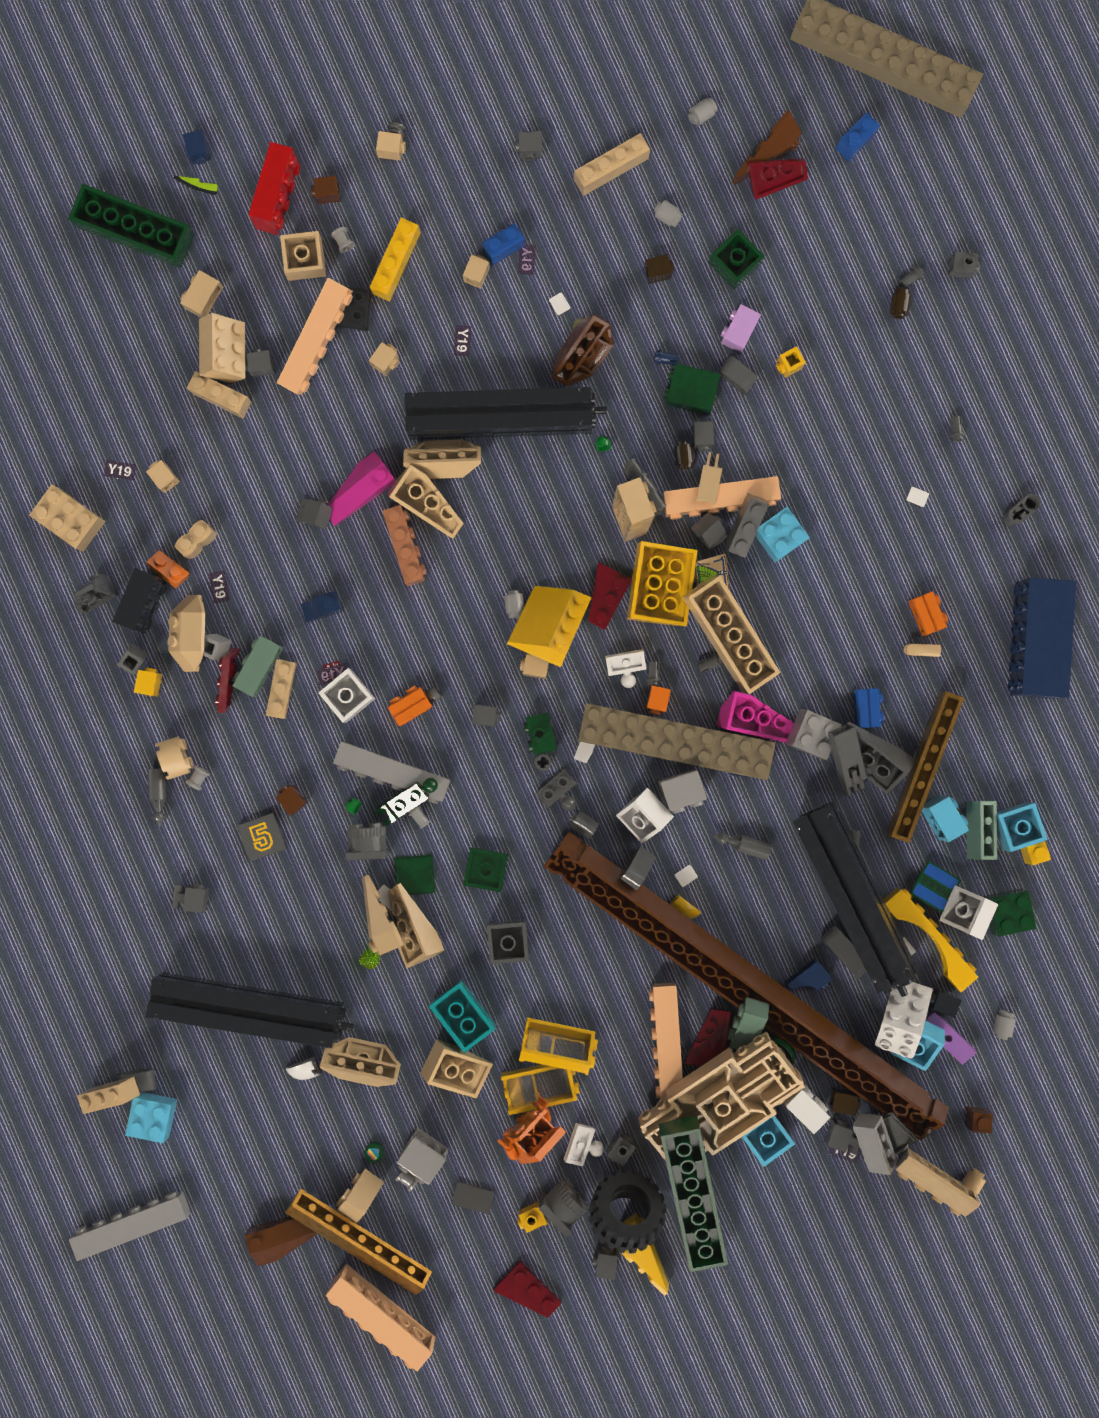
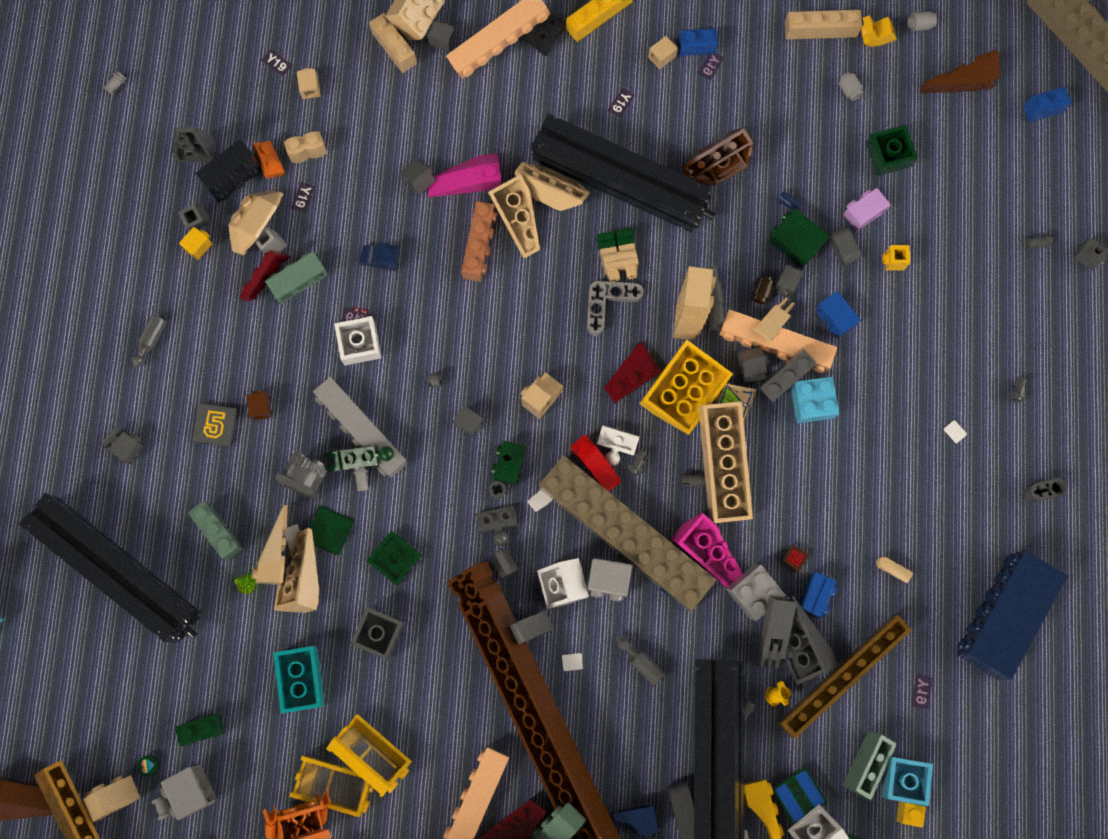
camera: 25 degrees right, 10 degrees down
tan brick [29,484,106,552] -> none
tan brick [155,736,194,780] -> none
light grey bush [185,765,210,790] -> none
tan plate [266,659,297,719] -> none
white brick [286,1057,321,1080] -> none
tan wedge [320,1037,401,1087] -> none
green hinge [345,798,362,815] -> none
tan brick [369,342,399,376] -> none
orange brick [387,686,433,727] -> none
tan slope [420,1039,493,1099] -> none
light grey brick [504,590,525,619] -> none
yellow slope [507,586,592,667] -> none
white sticker [549,293,570,315] -> none
green hinge [595,436,611,452] -> none
dark brown brick [644,254,674,284] -> none
orange brick [646,685,671,715] -> none
yellow brick [670,894,702,920] -> none
dark red wing [747,159,808,200] -> none
dark brown brick [890,288,911,319] -> none
orange brick [908,591,948,636] -> none
medium azure brick [922,795,969,842] -> none
none -> dark green brick [175,714,225,747]
none -> sand green brick [188,501,244,561]
none -> red slope [570,434,622,492]
none -> light grey beam [587,281,644,336]
none -> tan hips [596,228,639,282]
none -> yellow brick [765,681,792,707]
none -> tile [781,545,809,572]
none -> blue brick [816,291,861,338]
none -> yellow brick [861,15,897,47]
none -> clear purple sticker [912,675,933,710]

